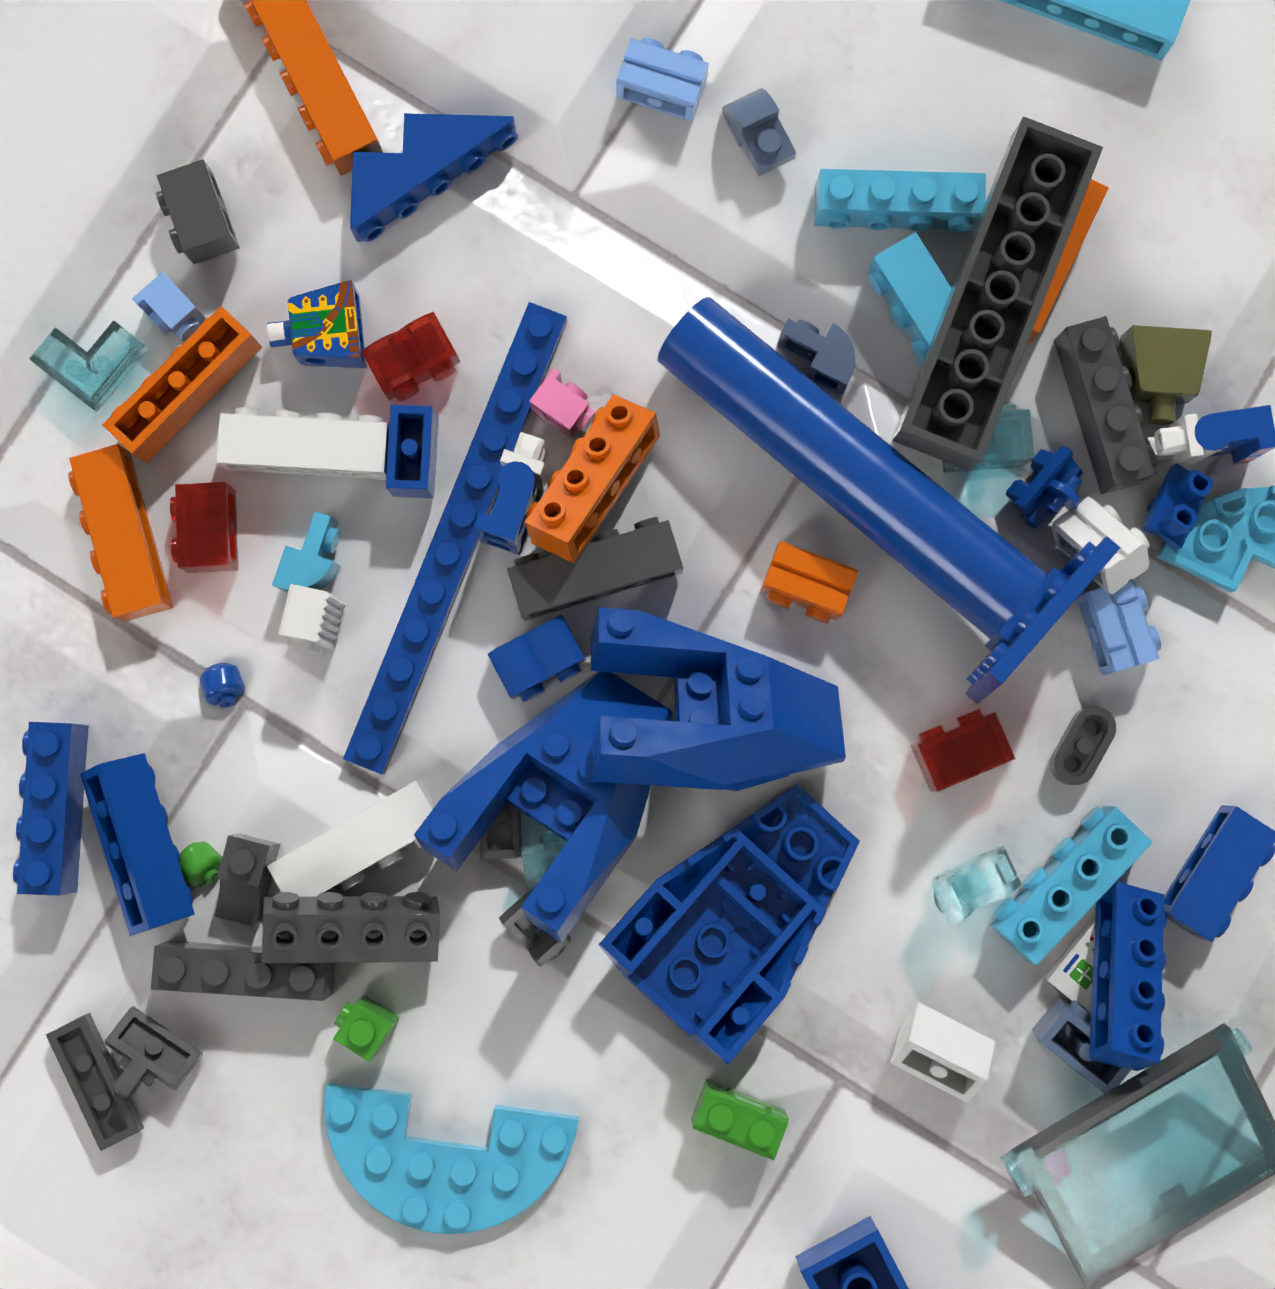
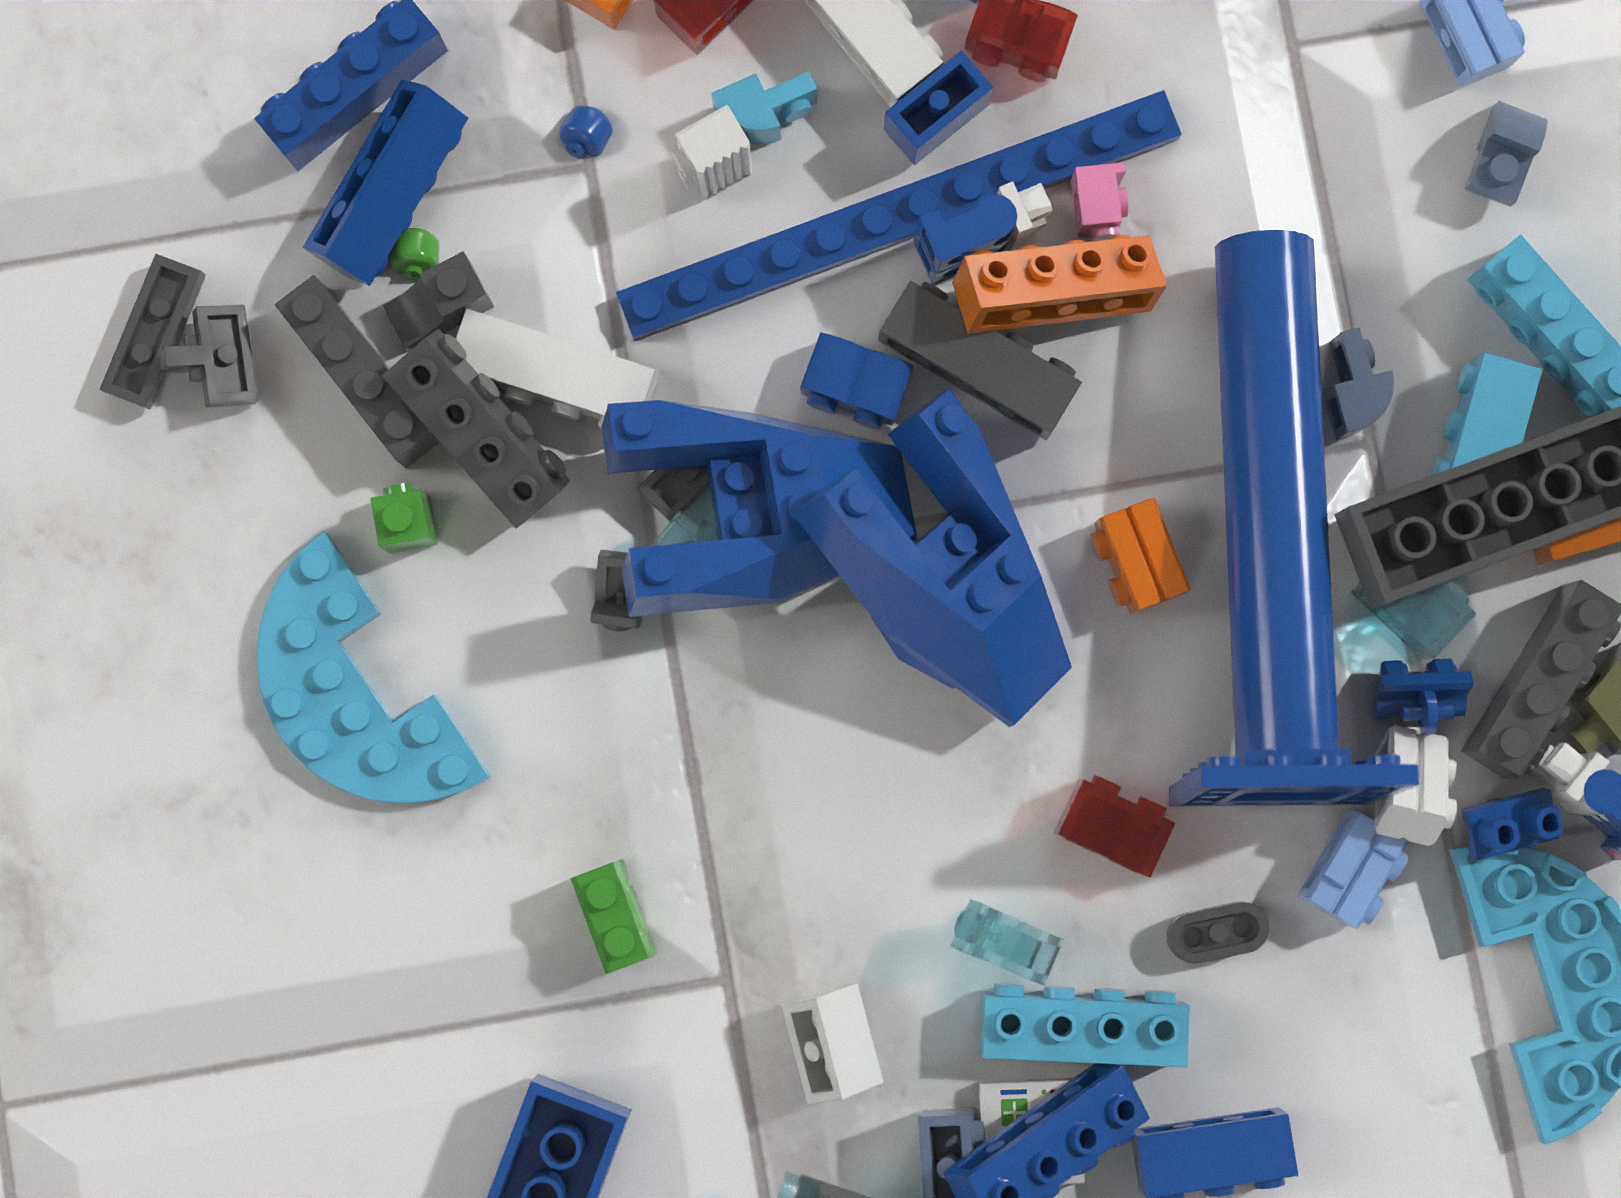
camera: 50 degrees right, 0 degrees up
blue wedge [598,784,860,1065] -> none

